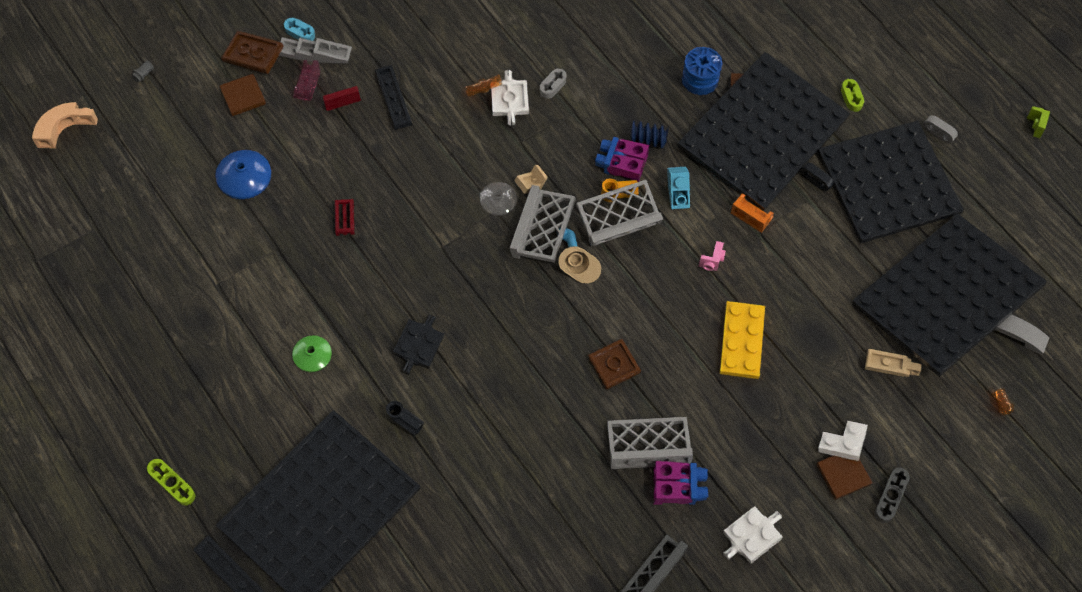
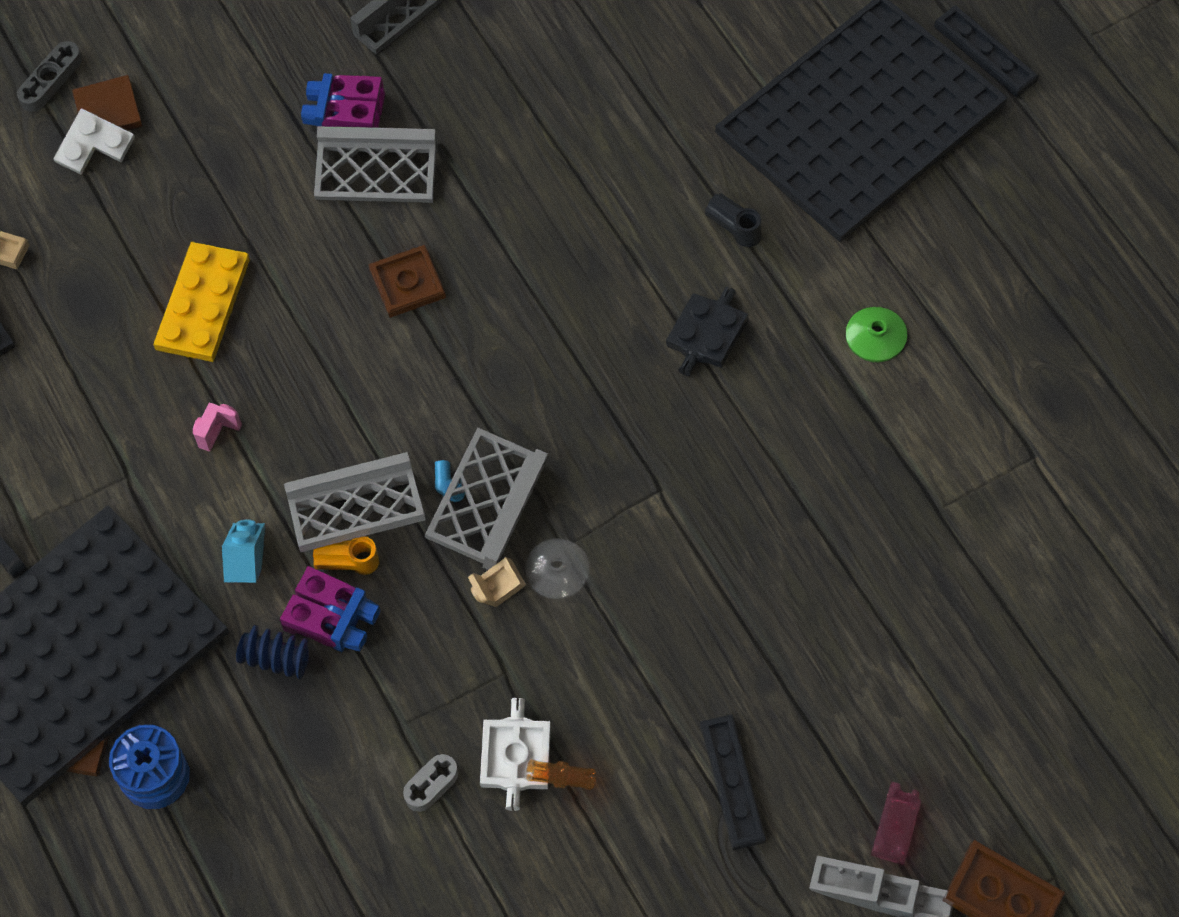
camera: 170 degrees left, 0 degrees up
lime beam [147,459,195,505] -> none
blue dish [216,150,271,199] -> none
reddish brown tile [219,74,266,116] -> none
dark red tile [323,86,361,111] -> none
dark red tile [335,199,355,236] -> none
tan piece [559,247,601,283] -> none
white plate [723,506,782,564] -> none
orange hinge [731,193,774,233] -> none

